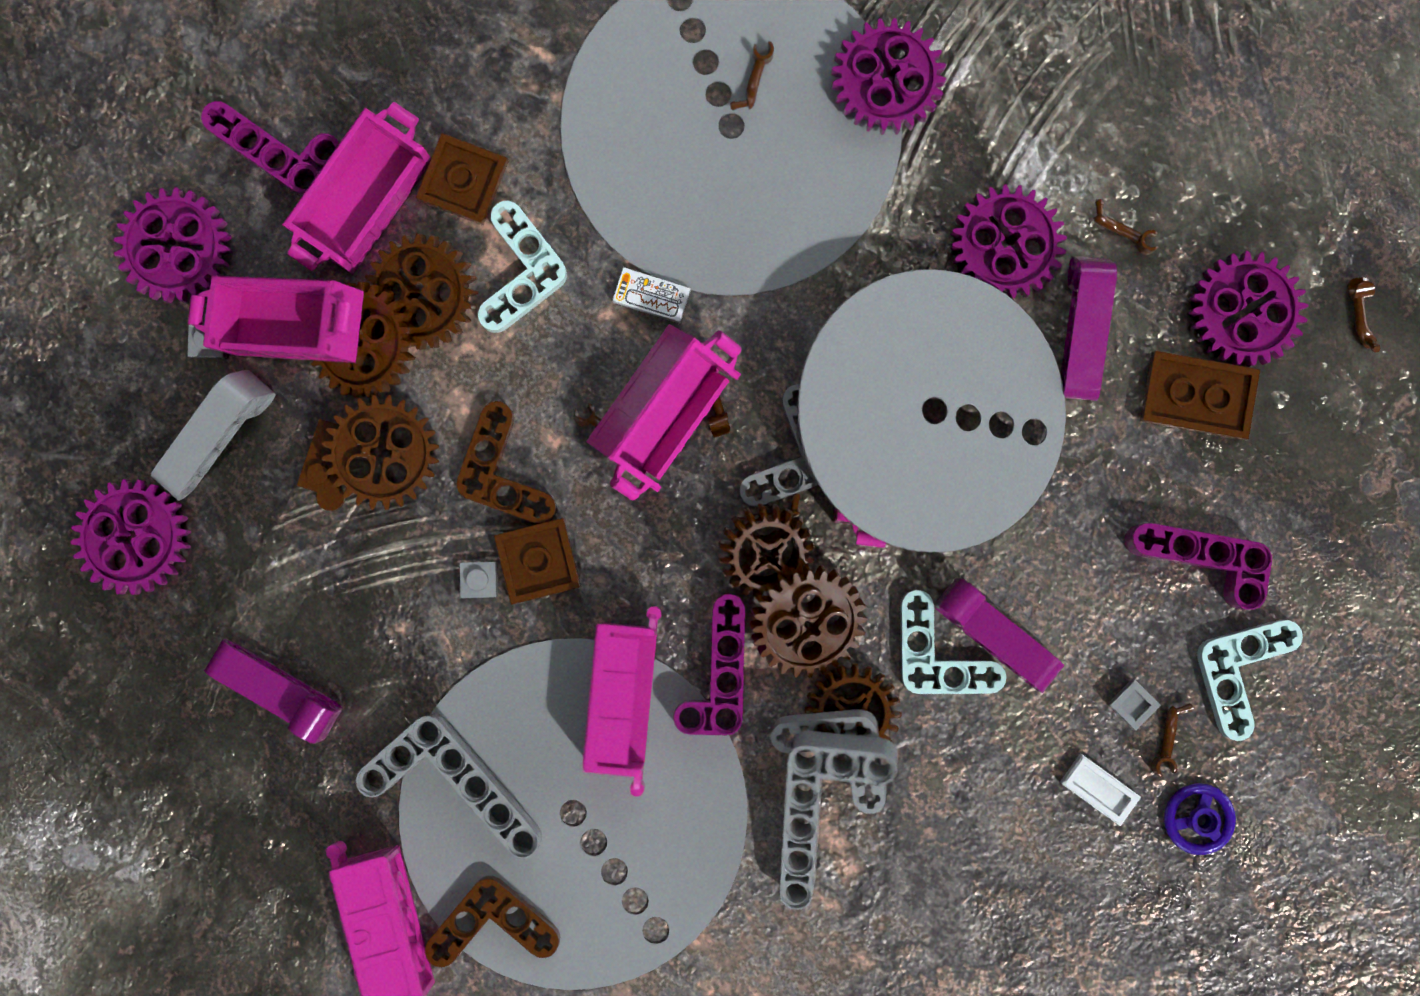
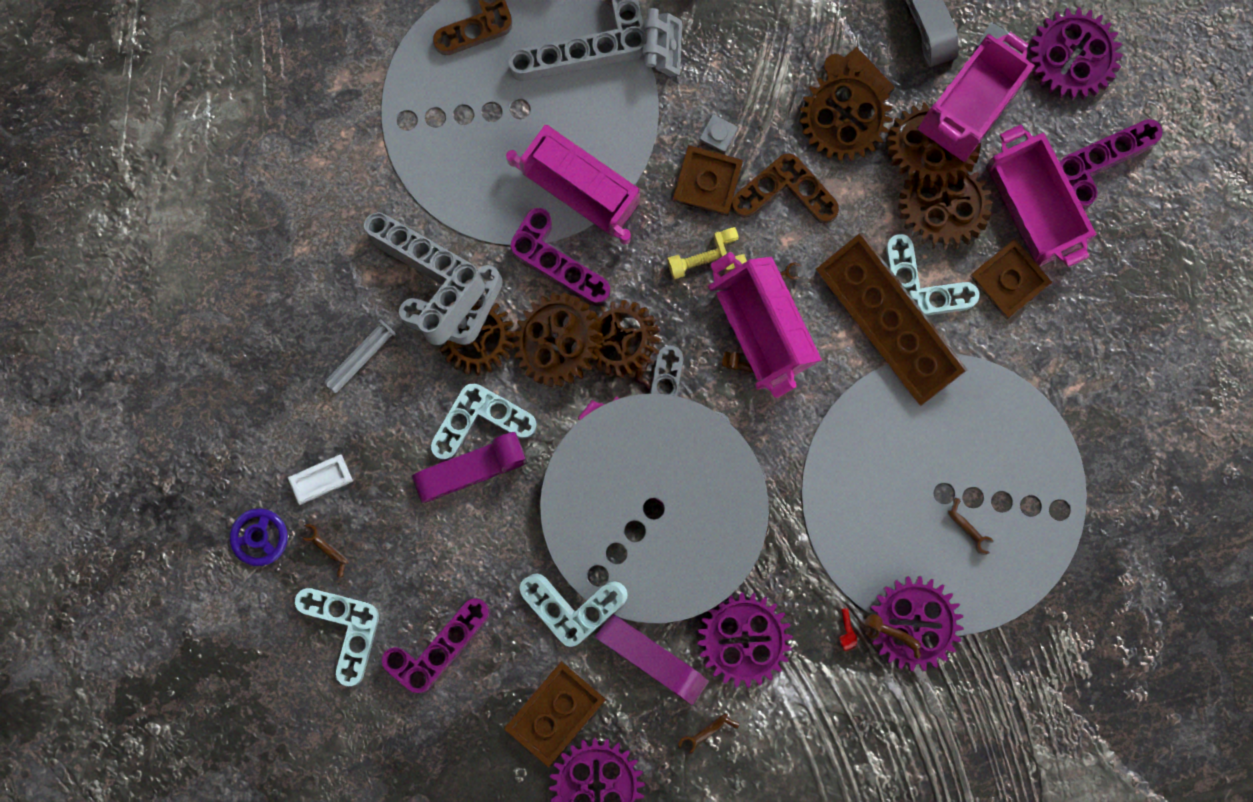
camera: 120 degrees right, 5 degrees down
white tile [613,267,691,324] -> none
light grey plate [1107,679,1161,731] -> none
none -> light grey axle [325,319,397,393]
none -> light aqua beam [520,573,628,647]
none -> light grey plate [643,8,682,77]
none -> light yellow bar [667,227,747,280]
none -> reddish brown plate [816,233,968,406]
none -> red hand [838,608,857,652]
none -> reddish brown piece [864,614,921,659]

